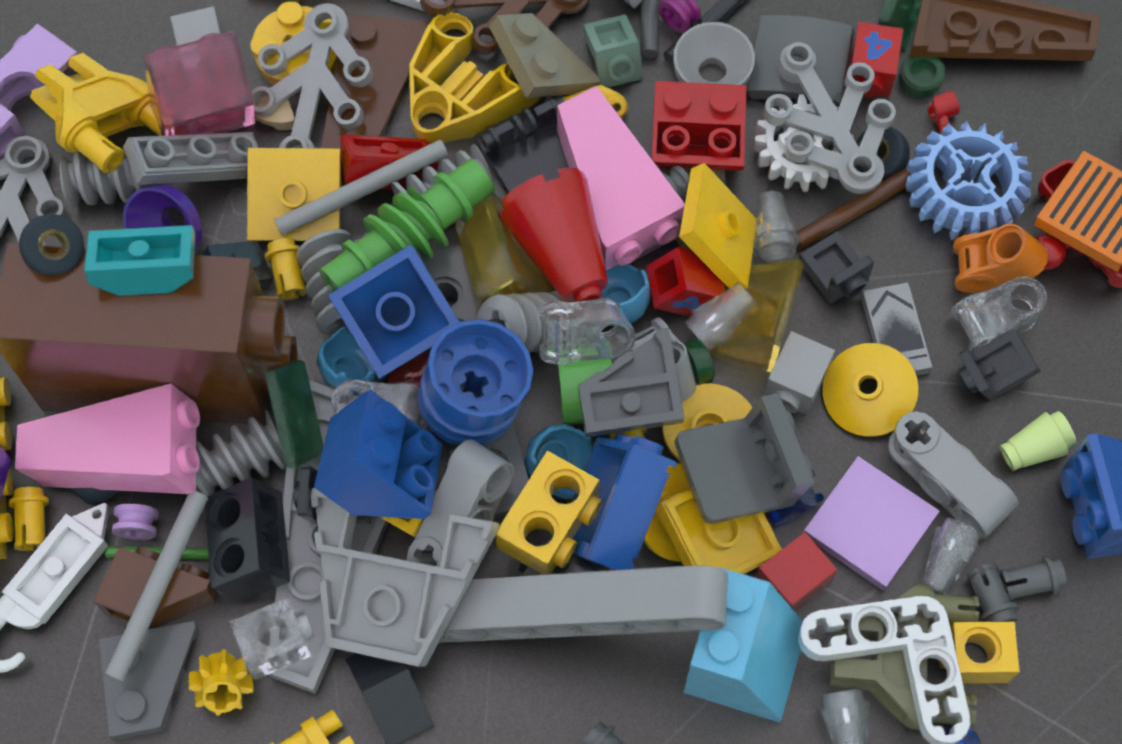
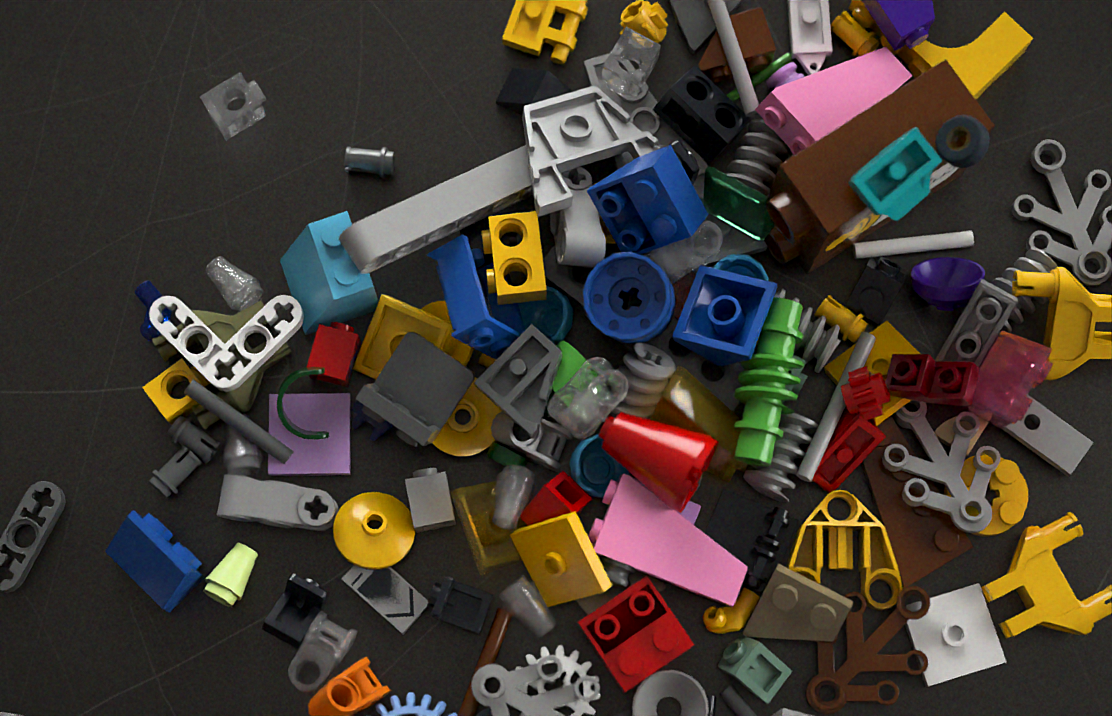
camera: 140 degrees right, 10 degrees up
none -> dark grey bar [184,379,294,464]
none -> dark green helmet [277,367,330,439]
none -> red gear [841,366,891,421]
none -> dark red slope [886,354,980,406]

